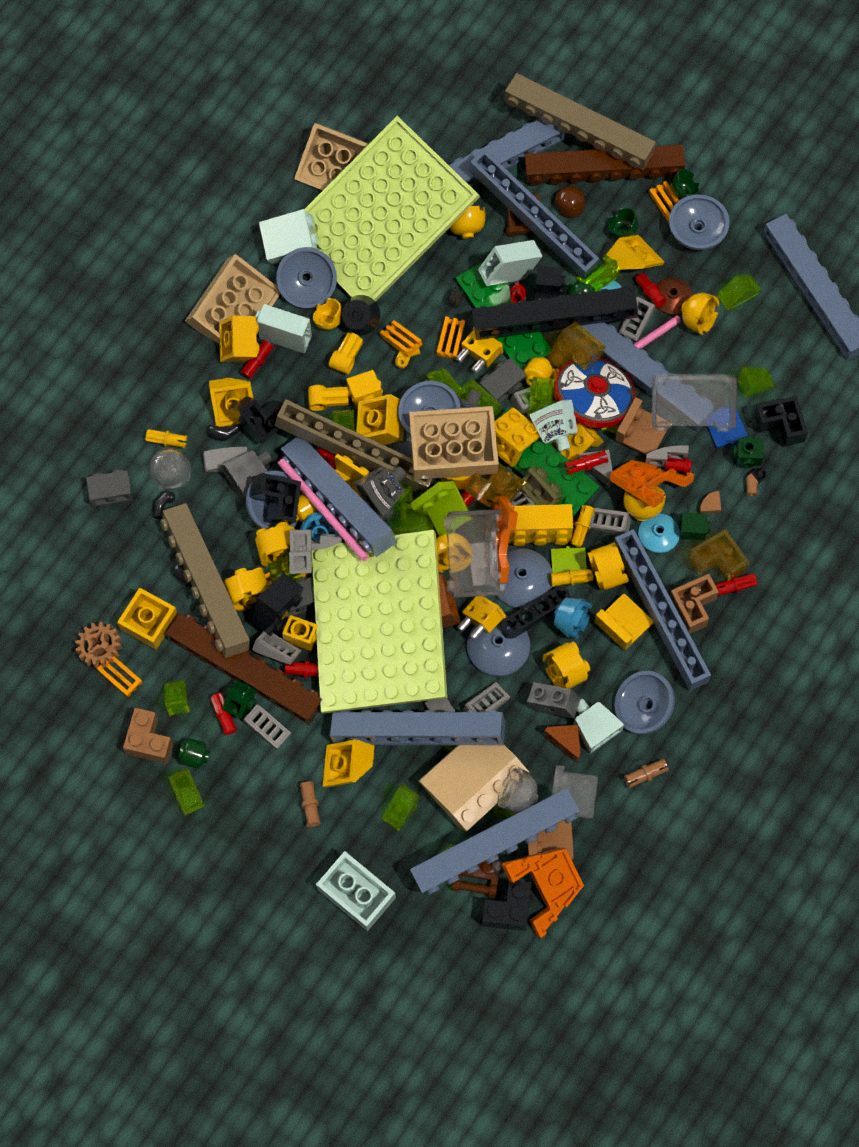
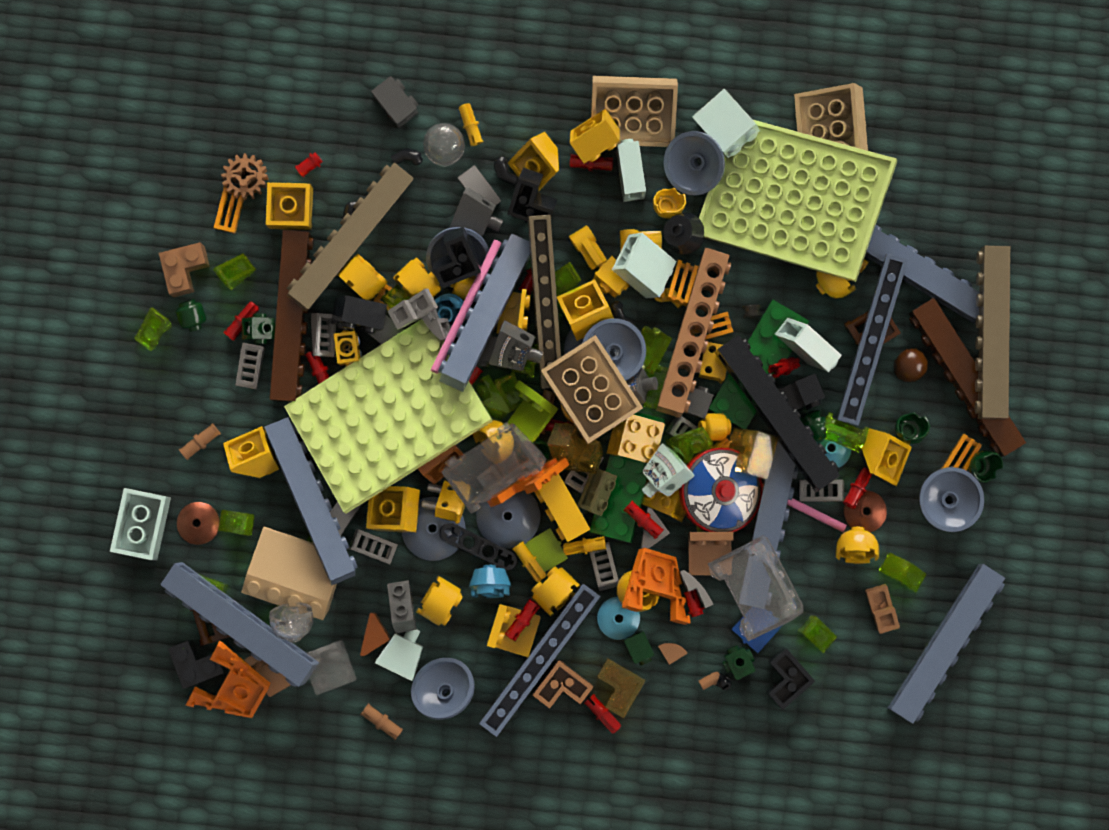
camera: 60 degrees right, 15 degrees up
none -> copper dish [177,502,220,545]
none -> red pin [295,152,323,178]
none -> yellow brick [366,486,420,533]
none -> red pin [504,599,540,642]
none -> light aqua brick [612,233,677,298]
none -> medium nougat brick [656,247,731,418]
none -> medium nougat slope [865,584,900,634]

